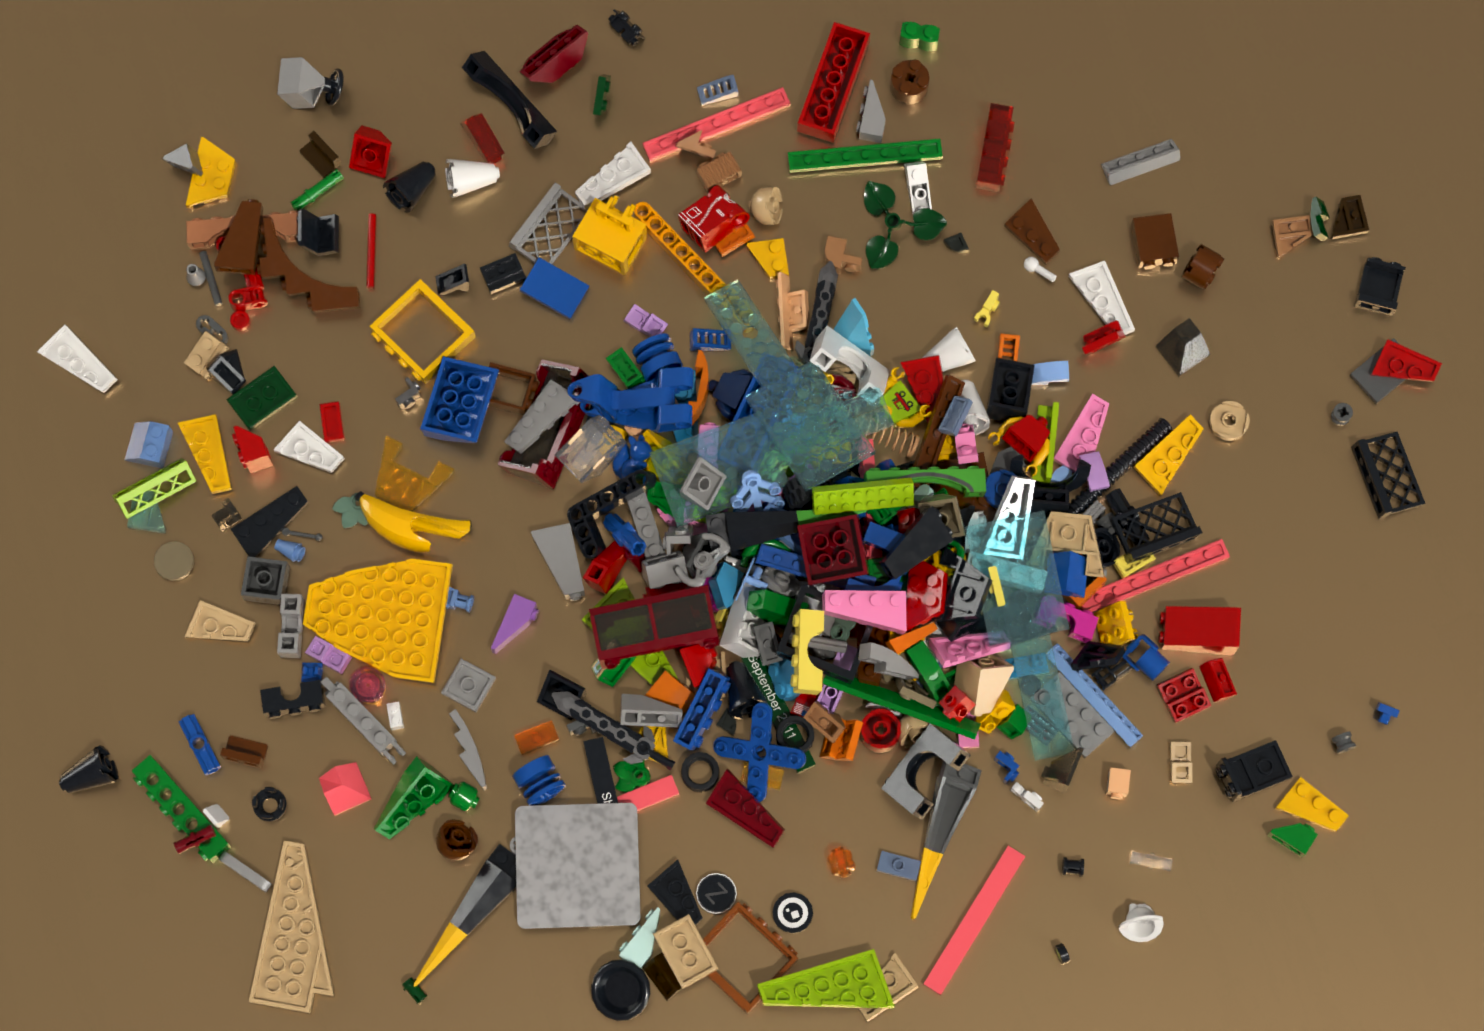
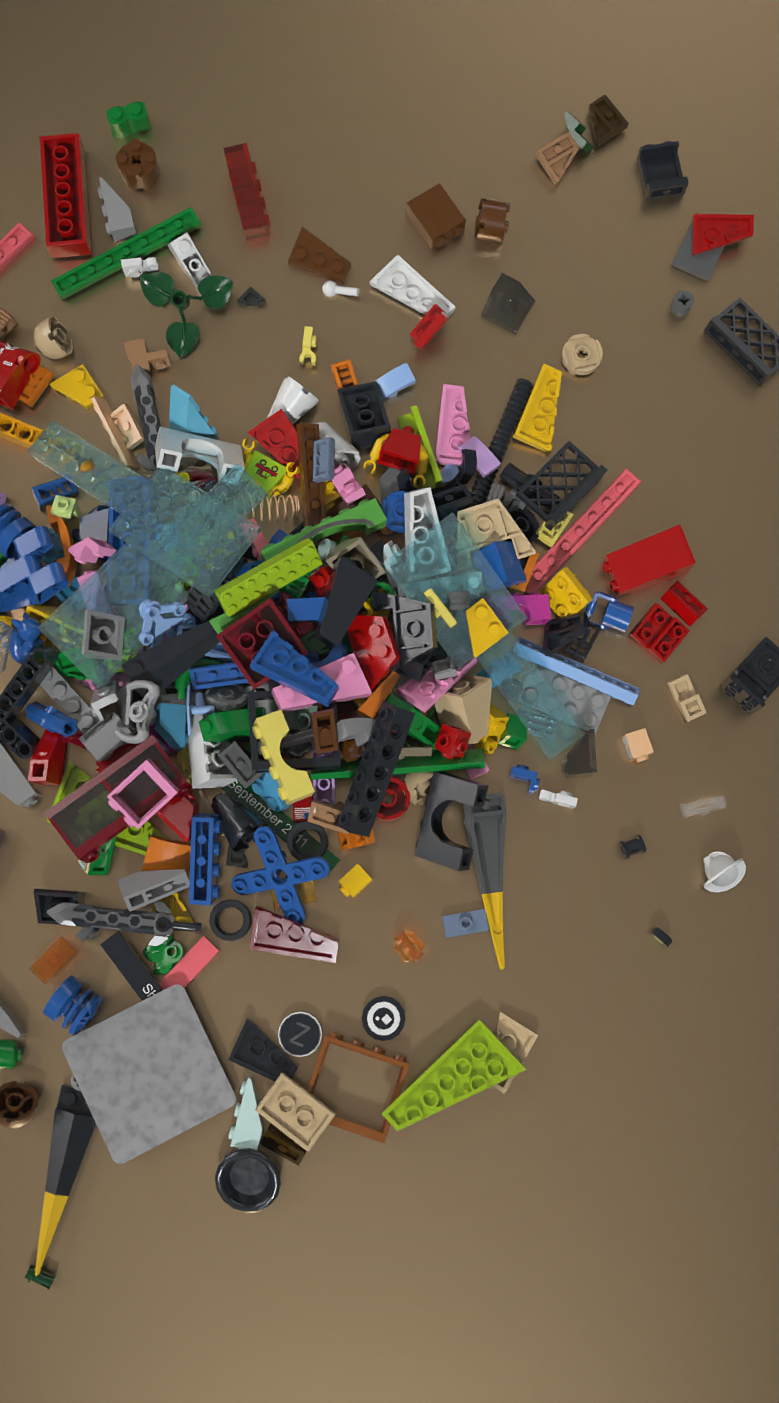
camera: 25 degrees left, 5 degrees up
coral tile [923,846,1026,996] -> none
light grey slope [1101,139,1180,185] -> none
none -> yellowish green bracket [50,495,80,519]
none -> bright pink slope [68,537,116,564]
none -> bright pink window [107,758,179,829]
none -> white plate [121,257,159,278]
none -> blue wing [250,630,339,707]
none -> reddish brown slope [310,709,338,754]
none -> black brick [337,701,415,837]
none -> yellow brick [339,864,373,898]
none -> light grey tile [431,658,457,680]
none -> dark grey wheel [447,591,470,610]
none -> yellow wing [465,598,509,658]

